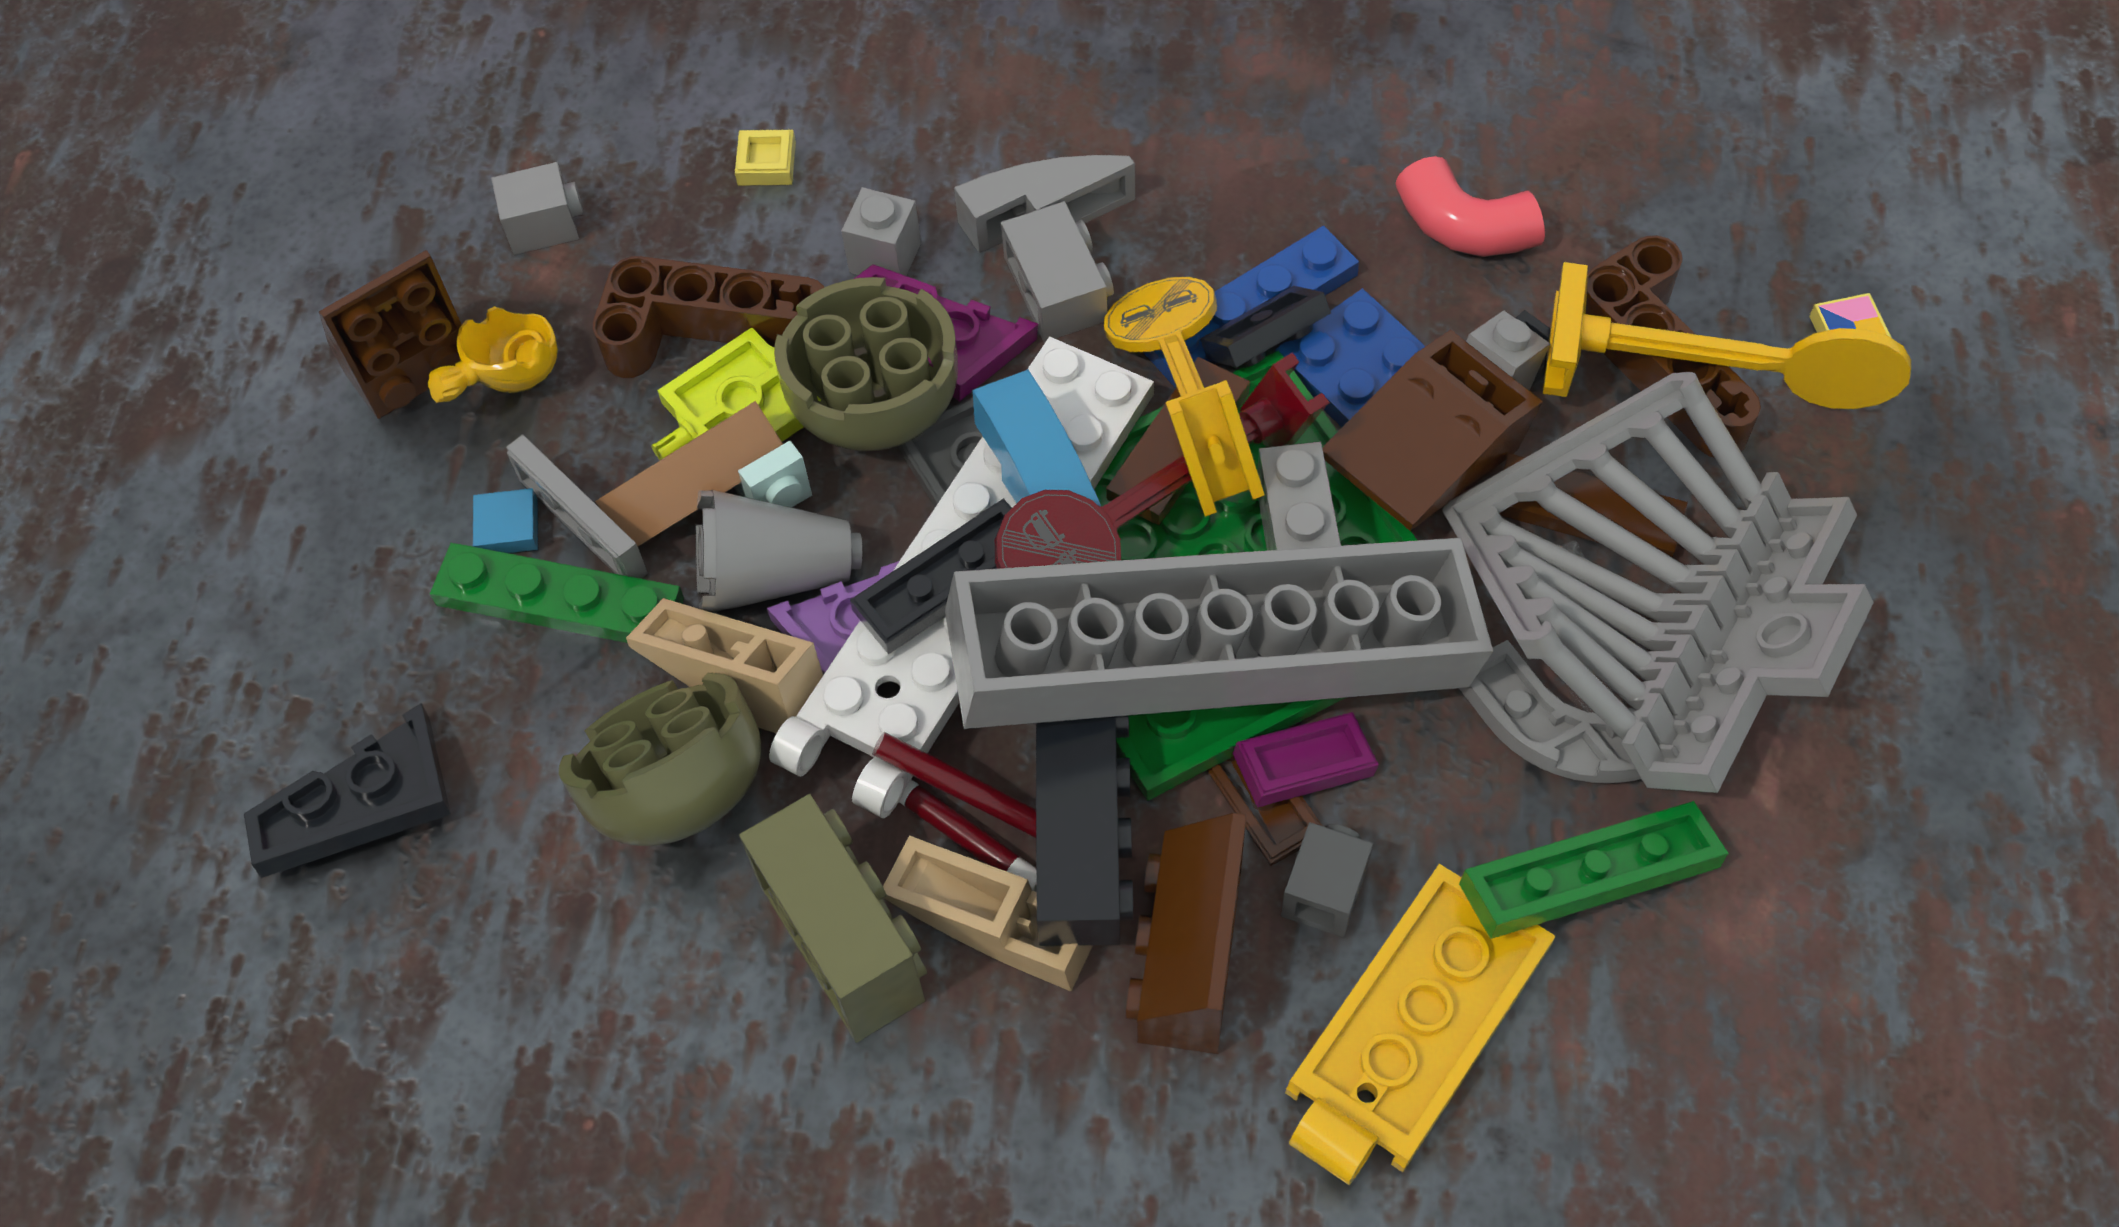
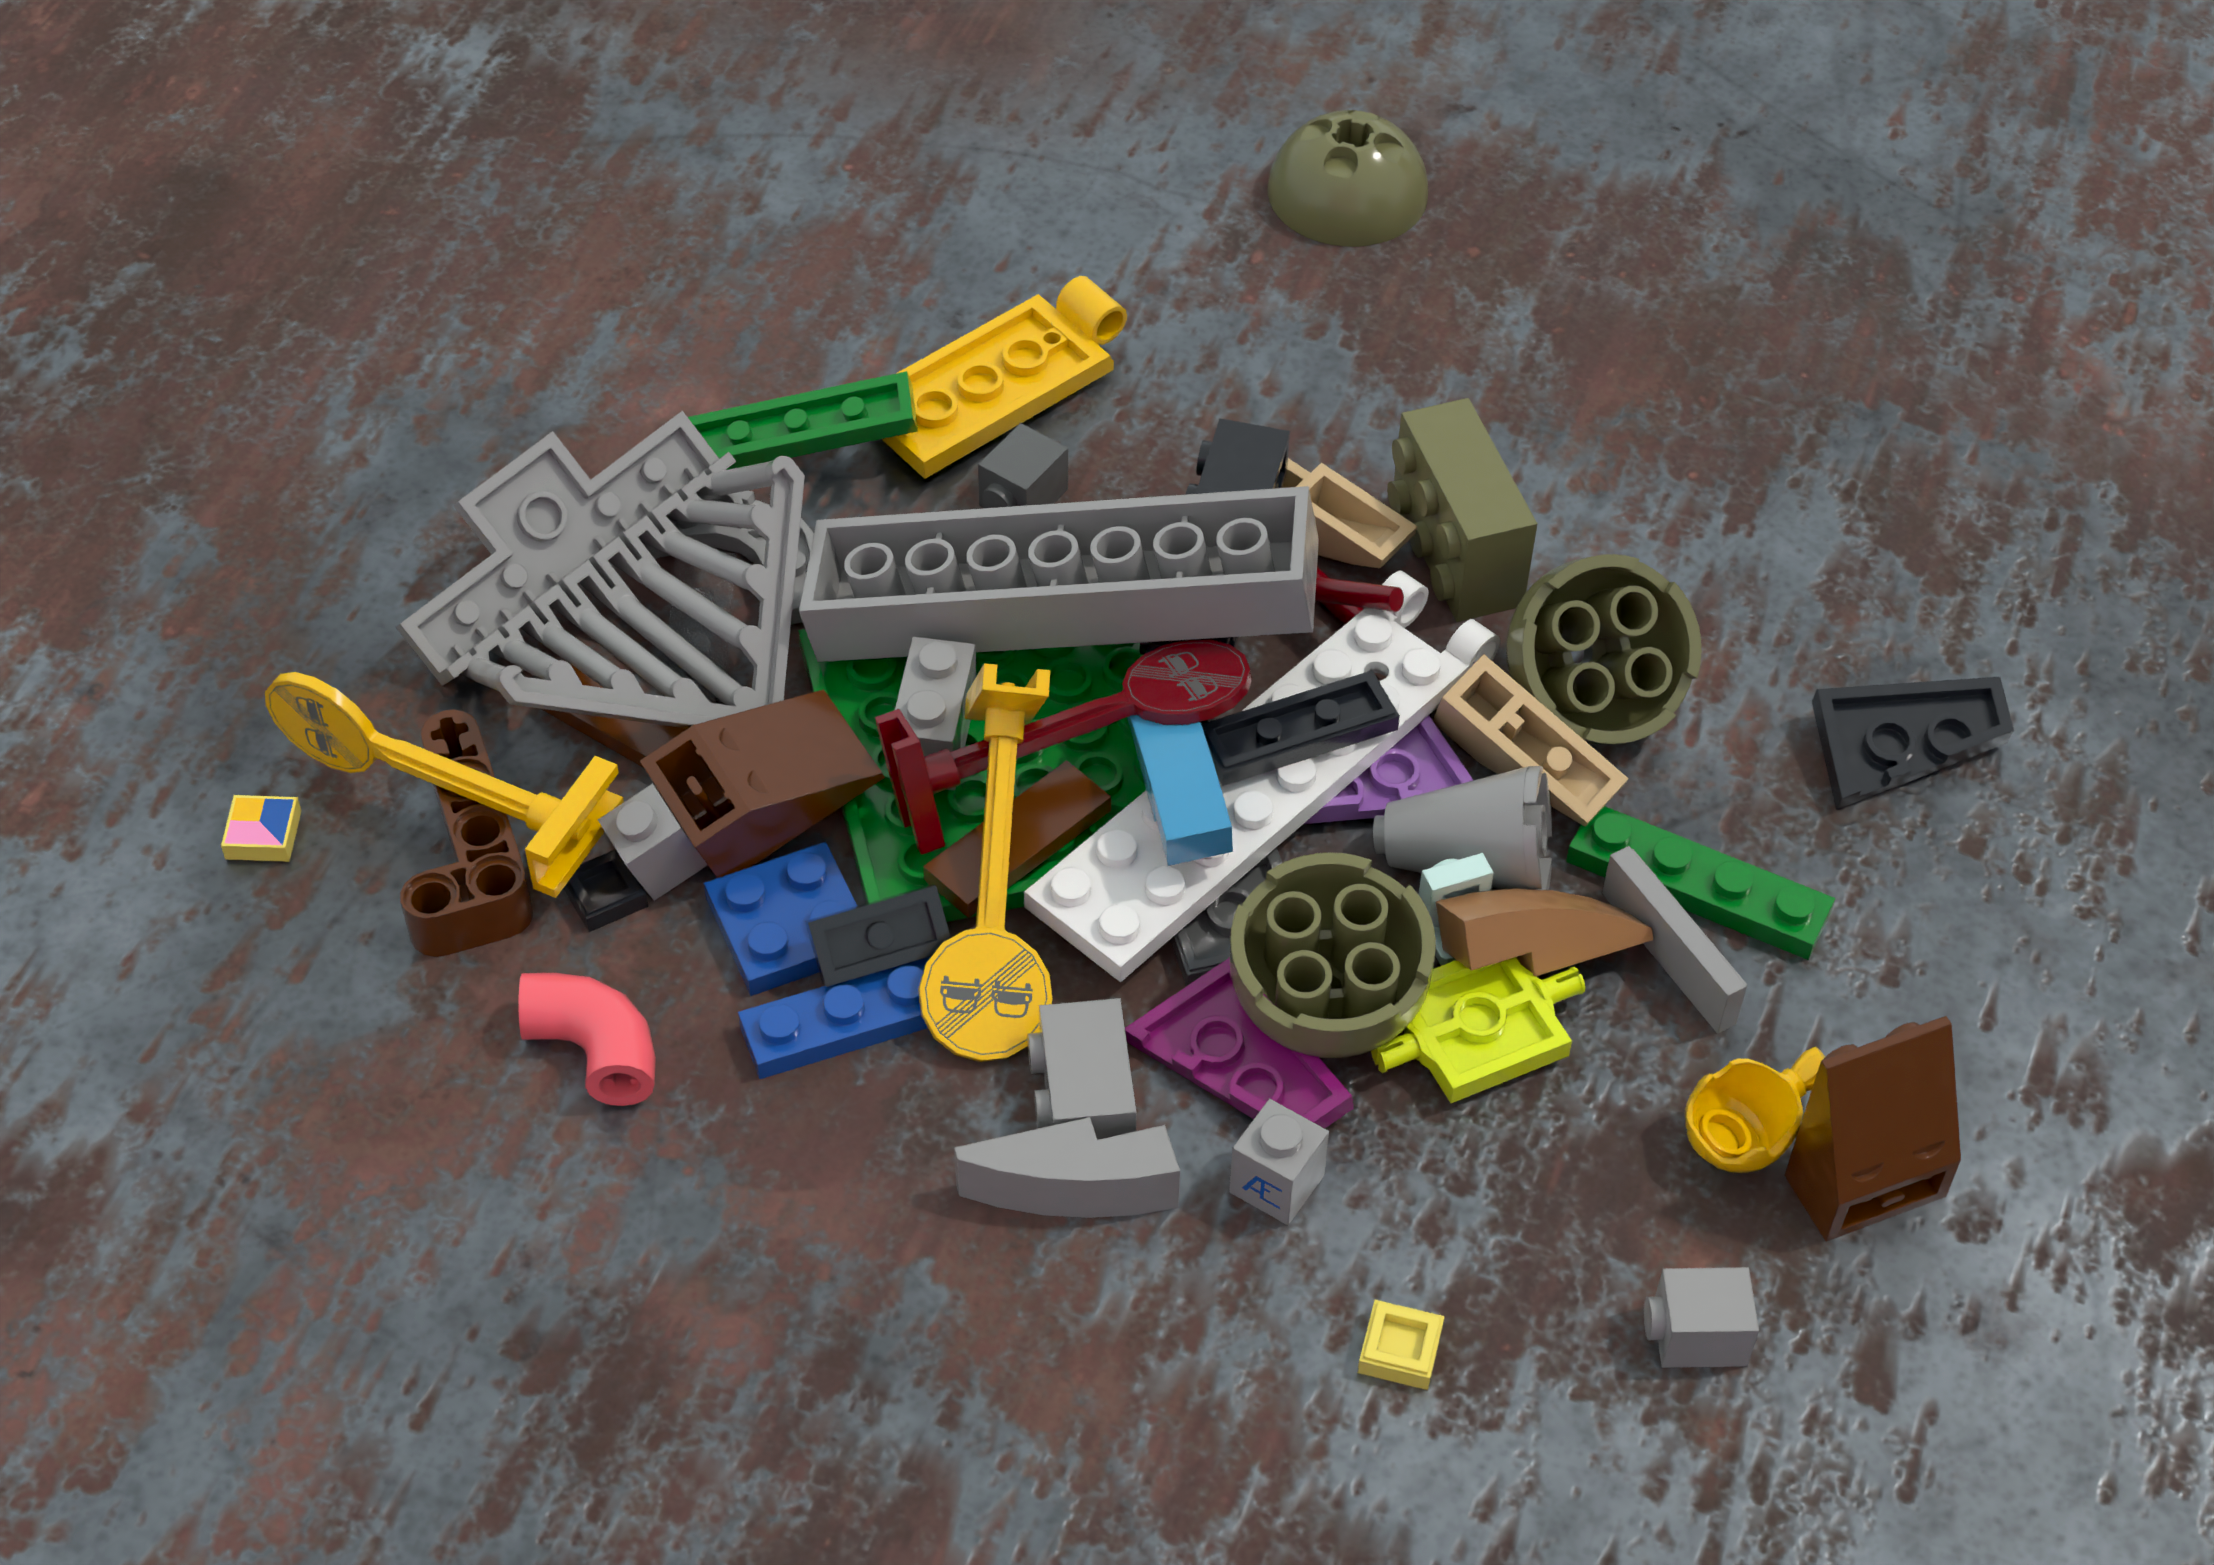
camera: 170 degrees left, 10 degrees down
dark azure tile [473,488,538,553] -> none
reddish brown beam [592,256,824,378] -> none
reddish brown slope [1126,813,1247,1054] -> none

